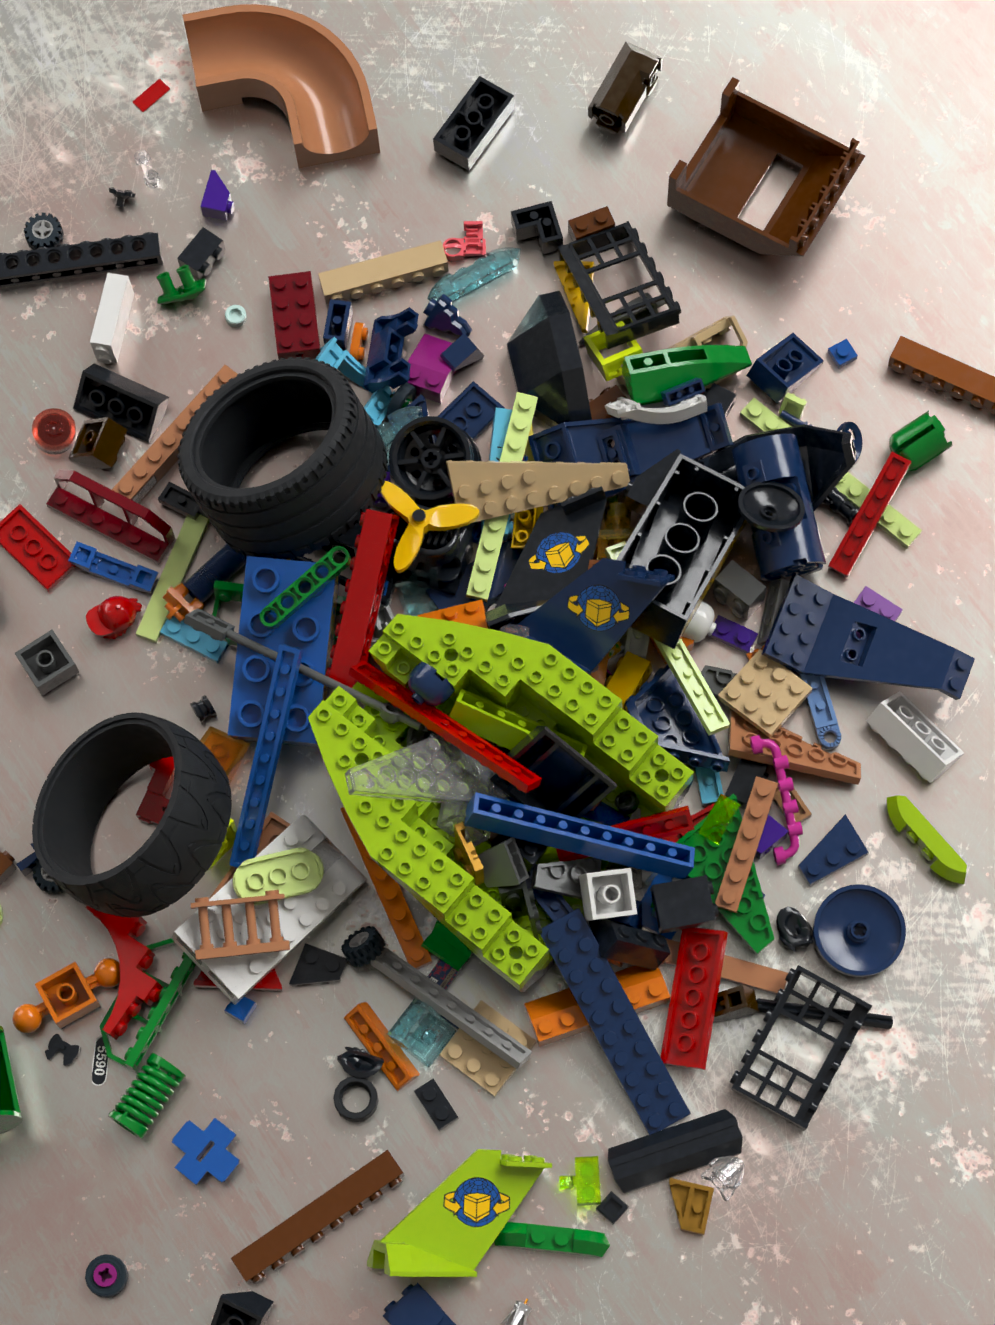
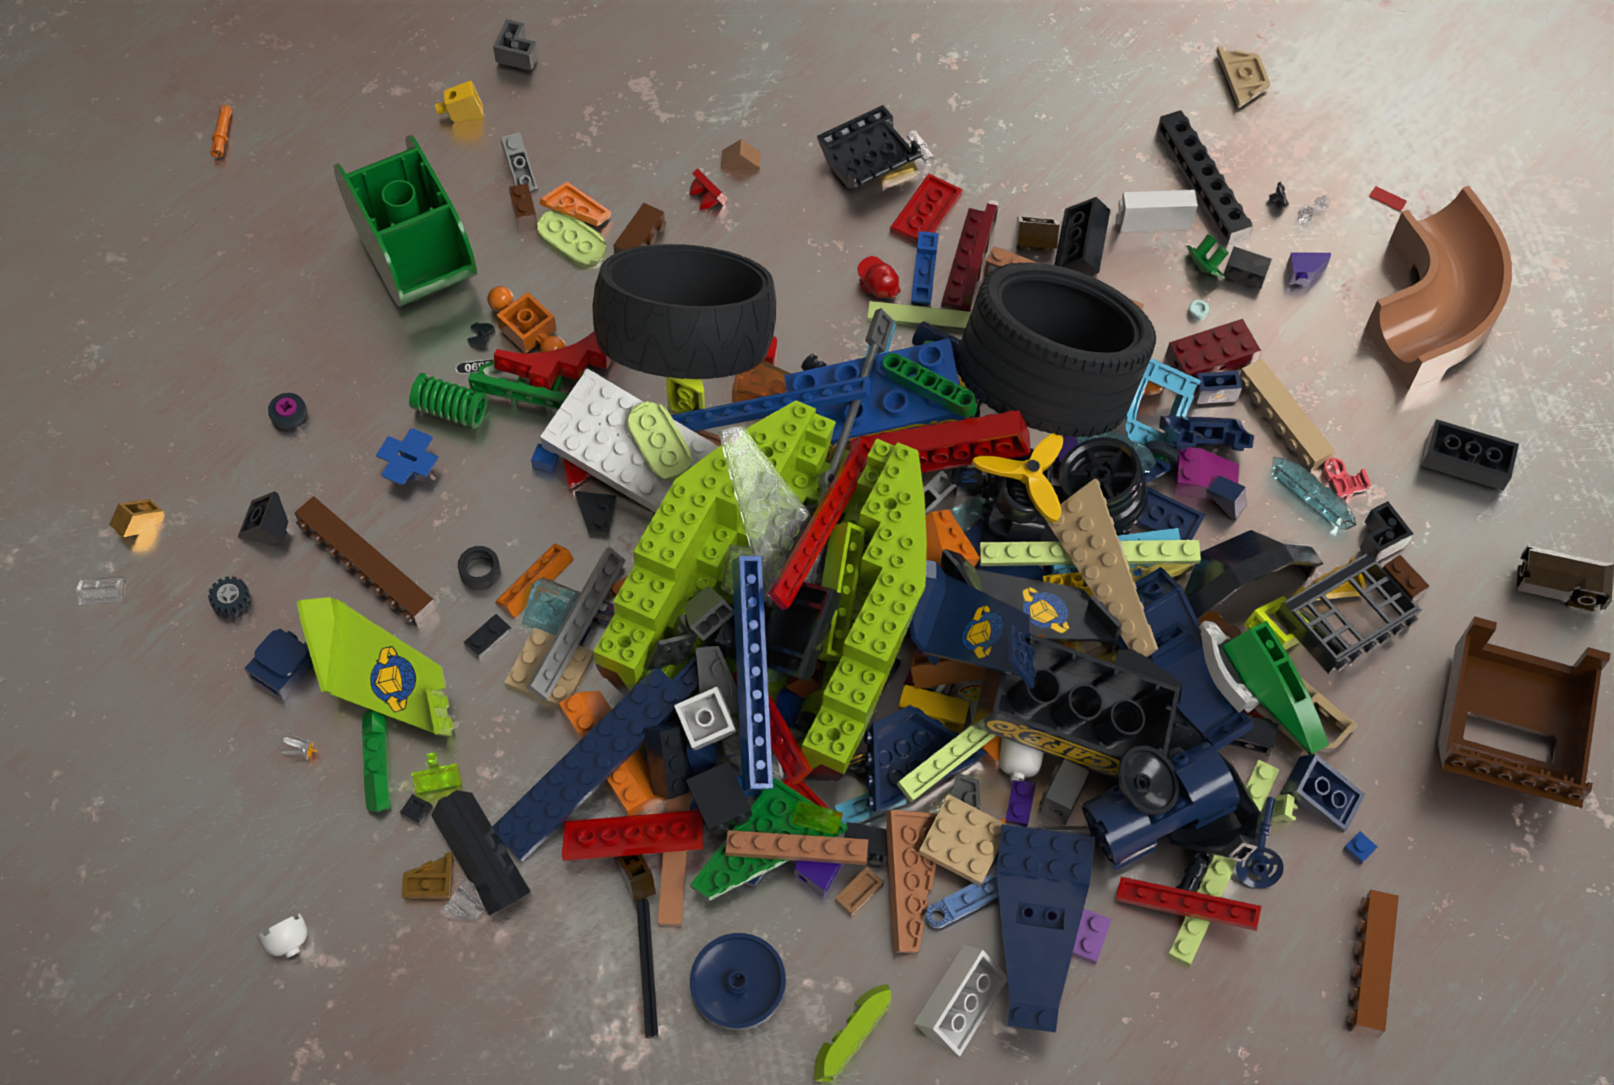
camera: 70 degrees right, 10 degrees down
dark grey brick [15,630,79,696] -> none
black wheel [24,213,64,250] -> none
clear red piece [32,408,76,455] -> none
orange hips [163,583,204,622] -> none
nougat fence [190,890,290,960] -> none
black hat [337,1047,384,1078] -> none
black wheel [341,926,386,967] -> none
orange plate [350,322,368,362] -> none
dark blue cylinder [408,662,455,706] -> none
dark blue rock [423,294,472,336] -> none
pearl gold wing [453,822,484,886] -> none
clear tile [500,624,530,638] -> none
dark blue piece [660,377,705,406] -> none
black window [730,965,872,1130] -> none
dark pink bar [750,735,803,866] -> none
black hat [776,907,813,952] -> none
dark blue wing [798,814,869,887] -> none
green cylinder [889,410,953,471] -> none

